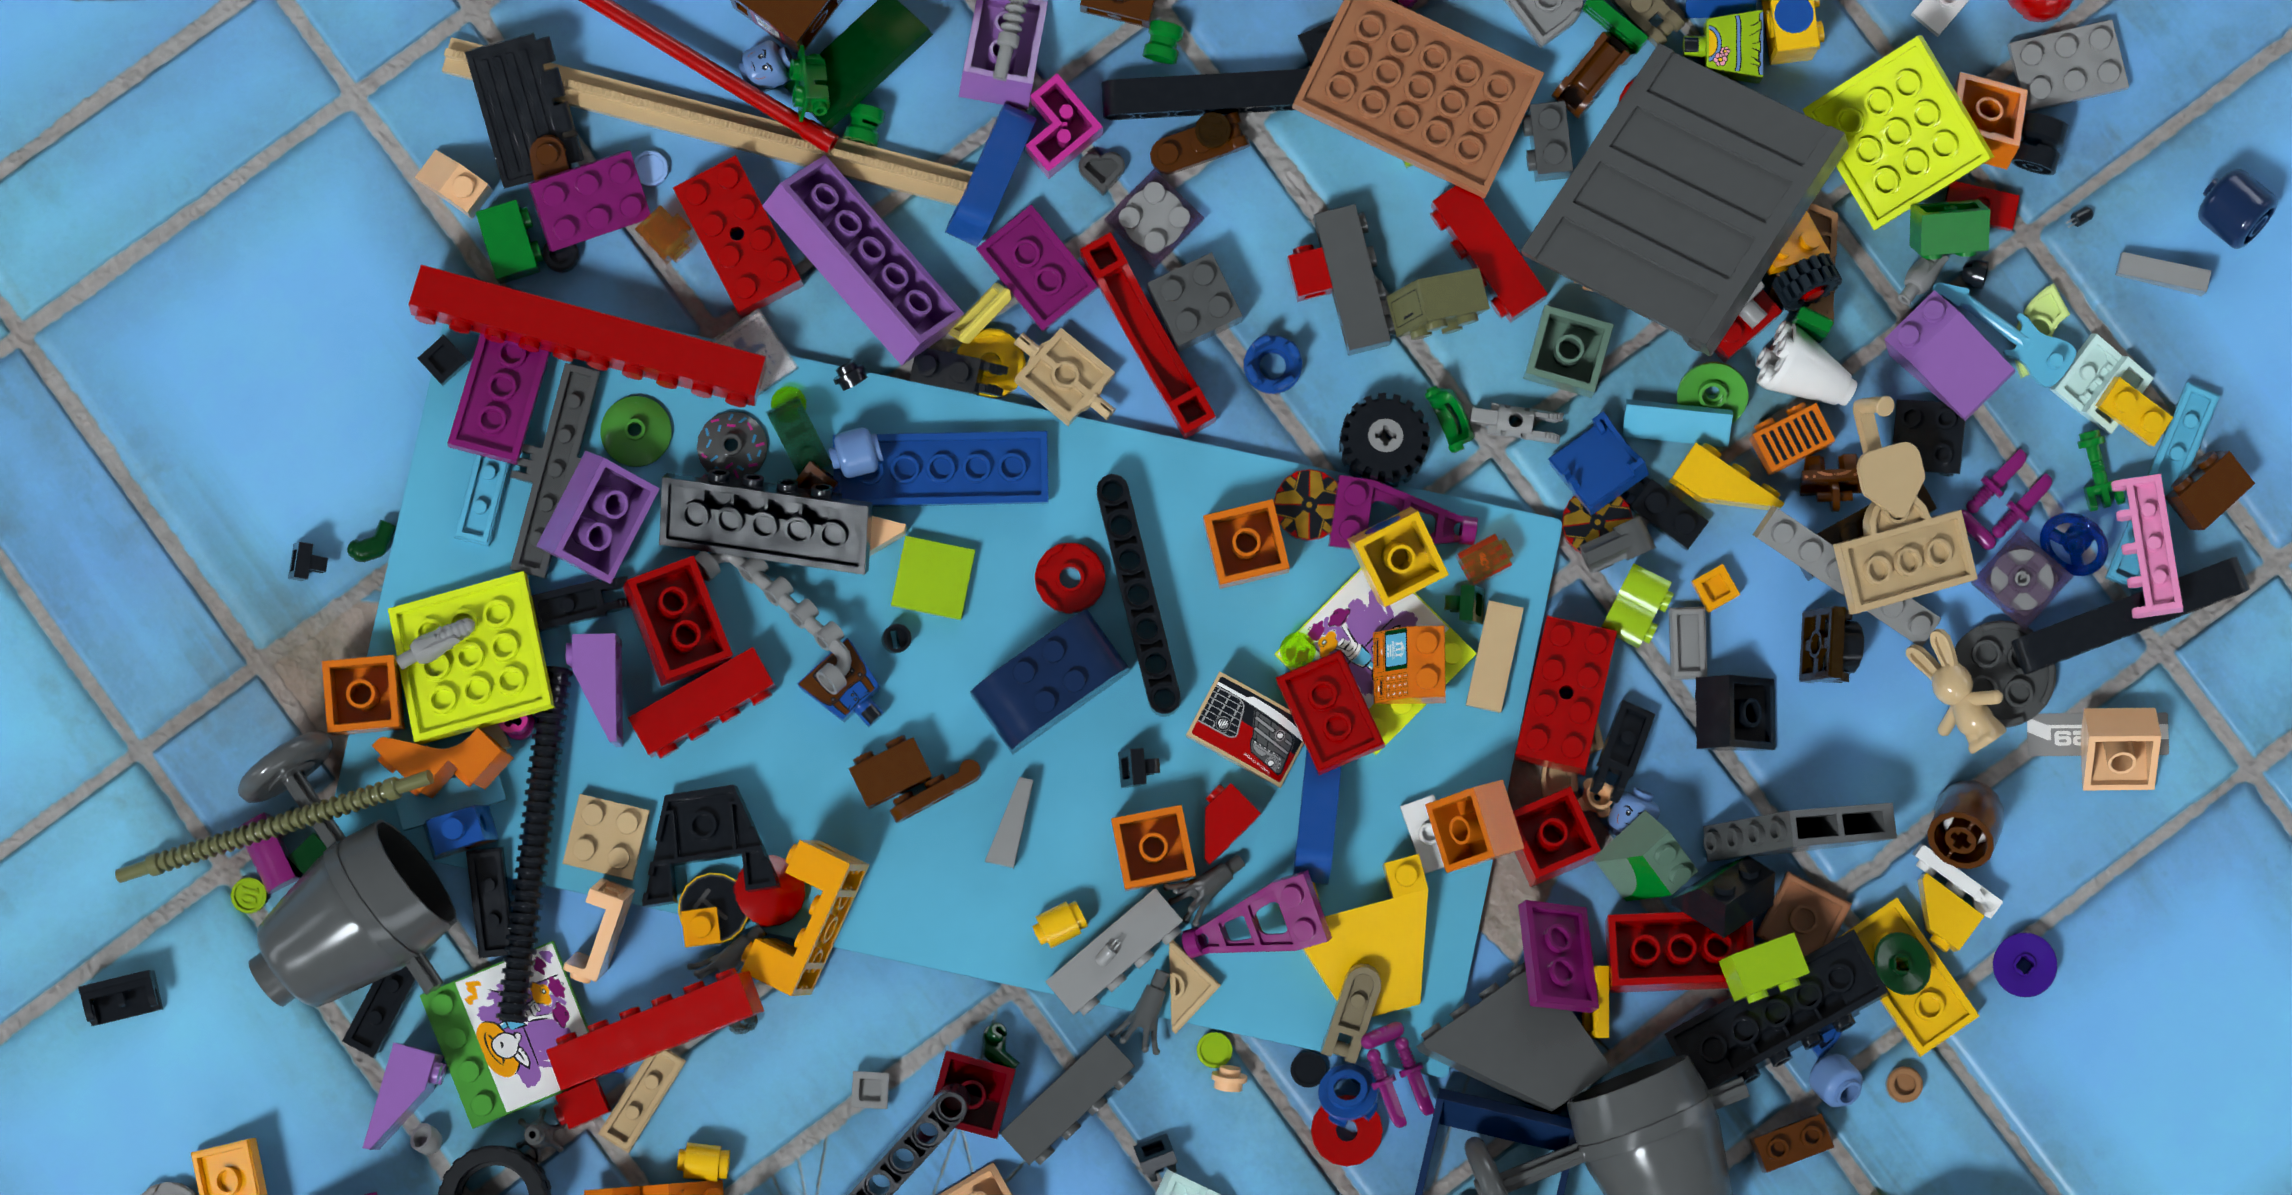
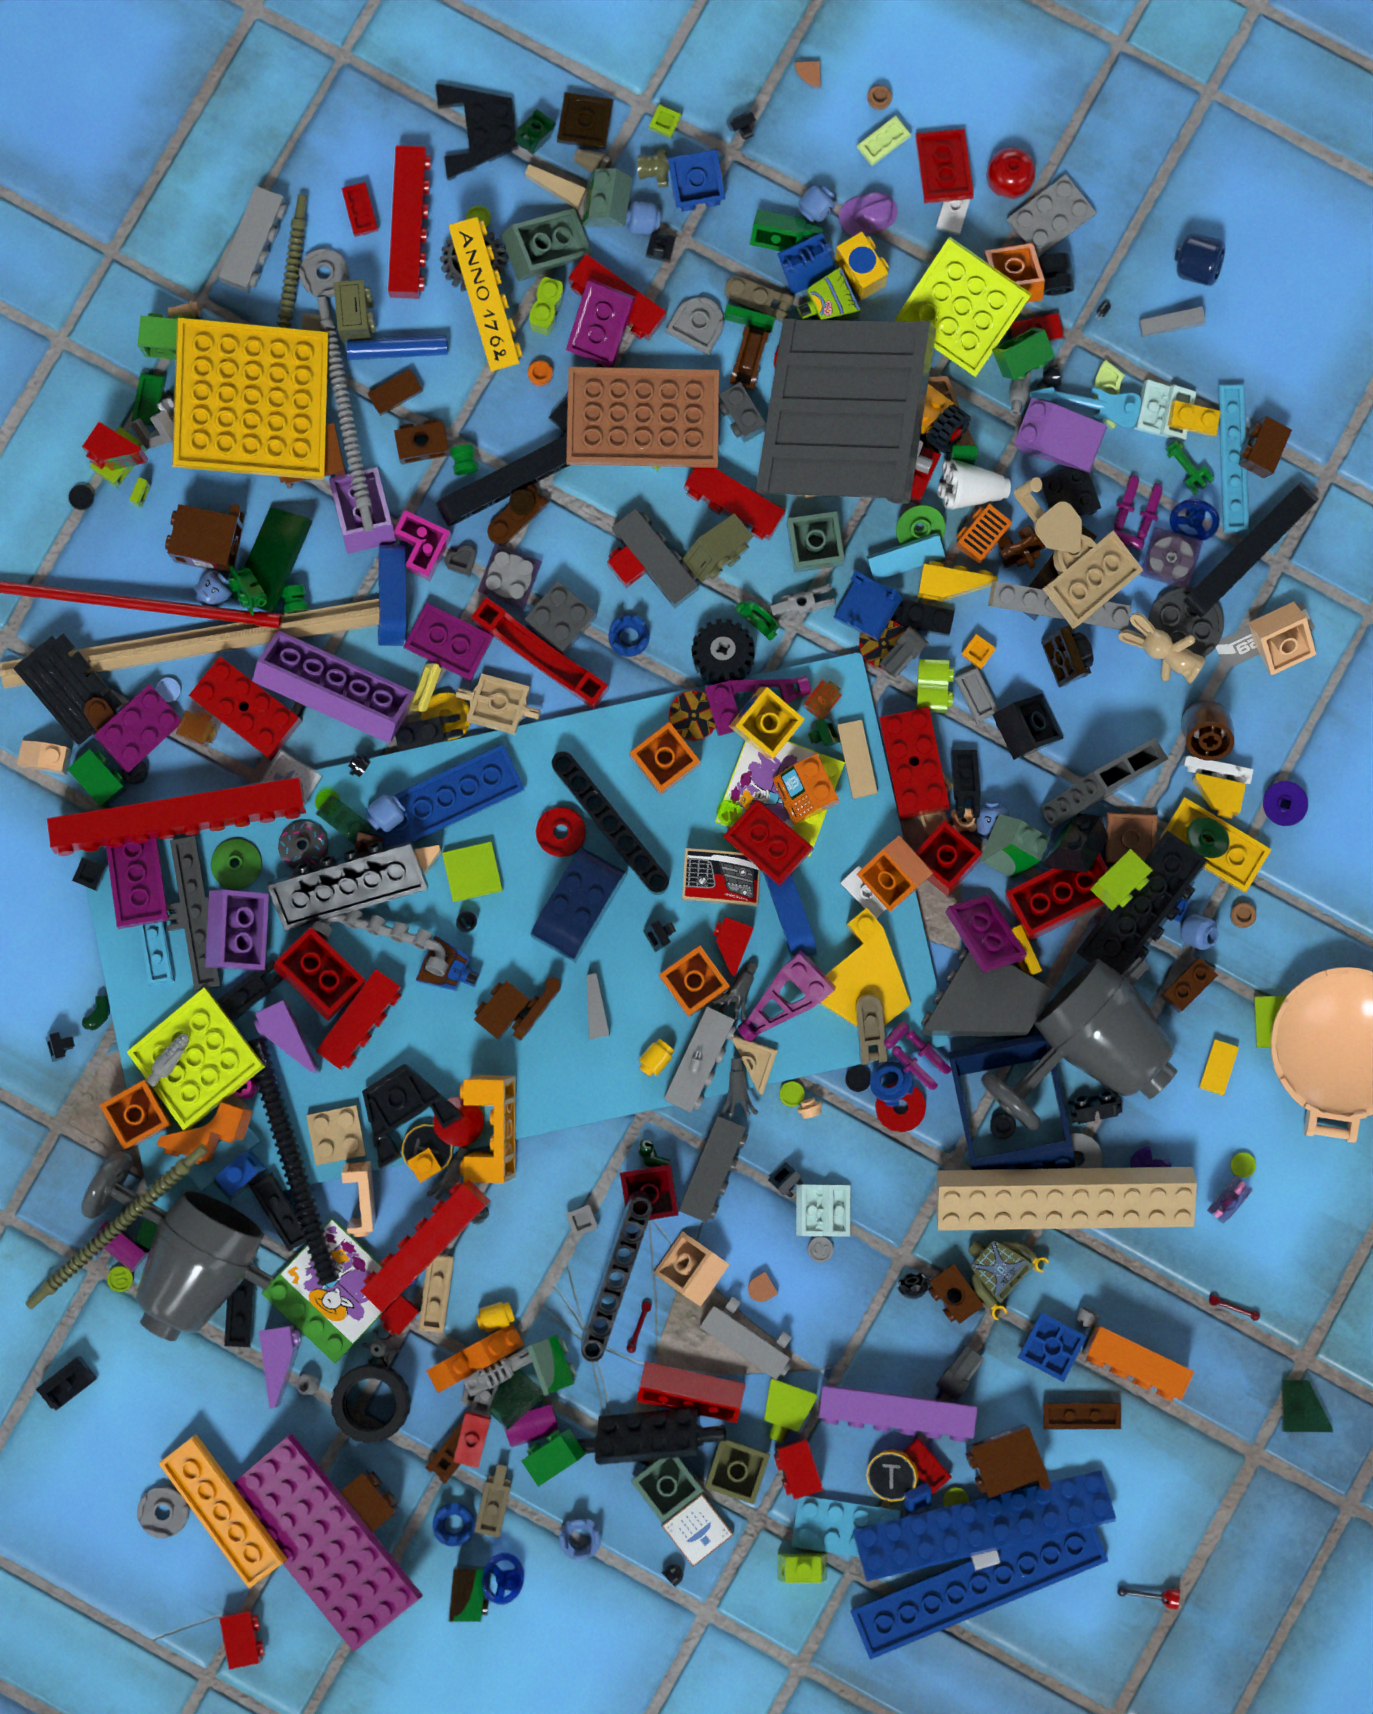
camera: 25 degrees left, 0 degrees up
bright pink hinge [2111,474,2183,619] -> none

